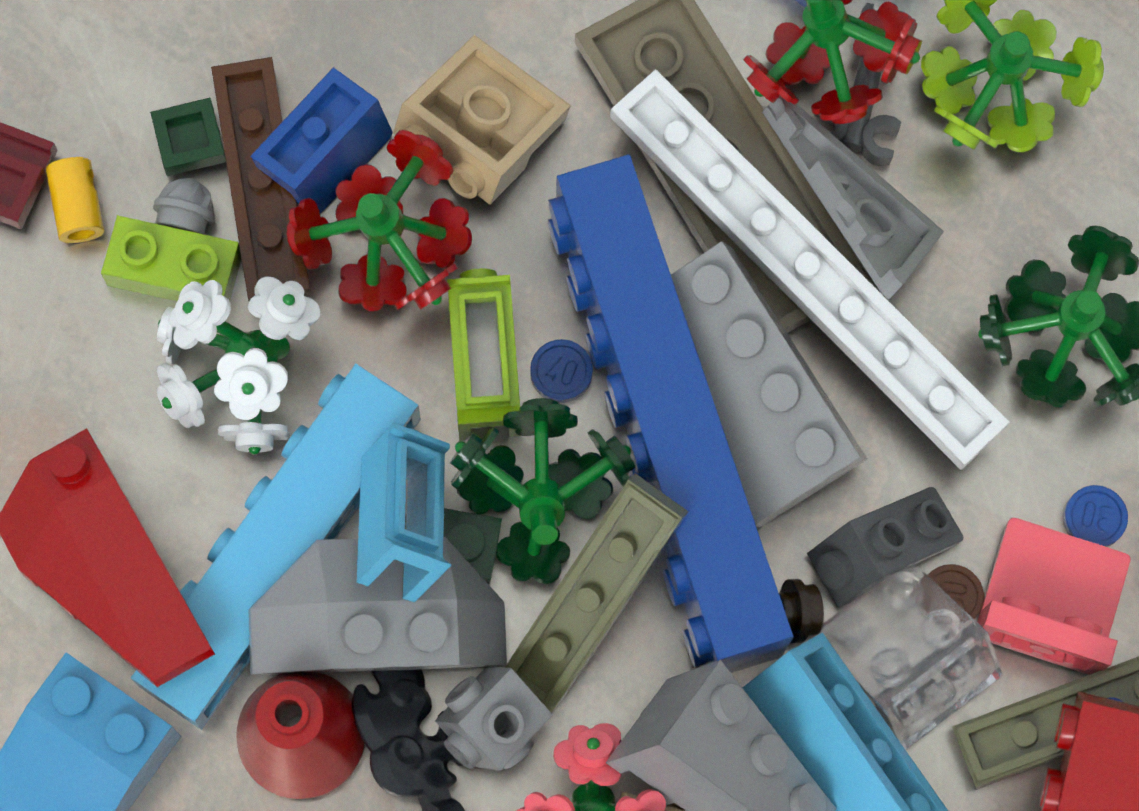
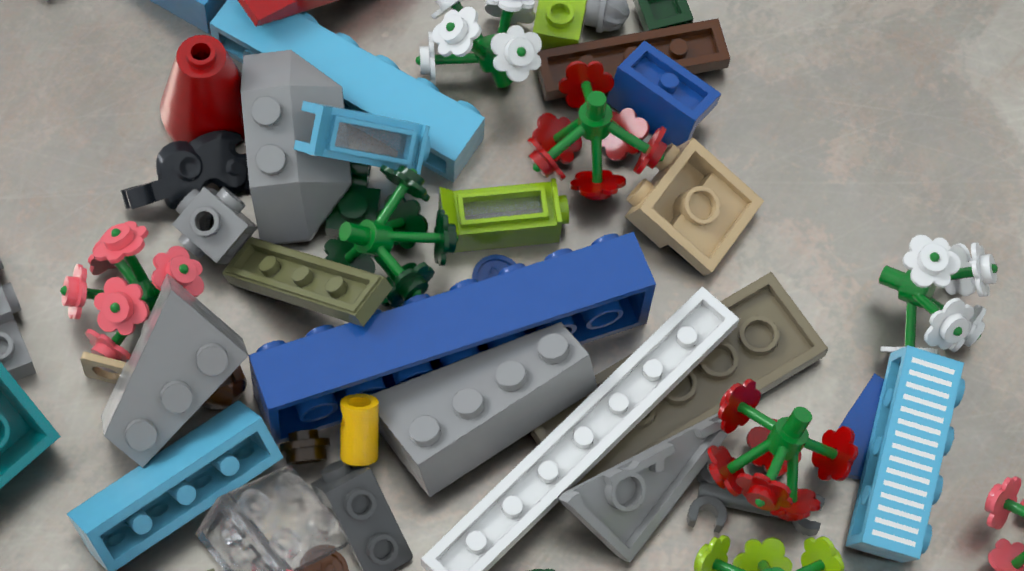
camera: 85 degrees right, 10 degrees down
none -> yellow piece [340,394,379,466]

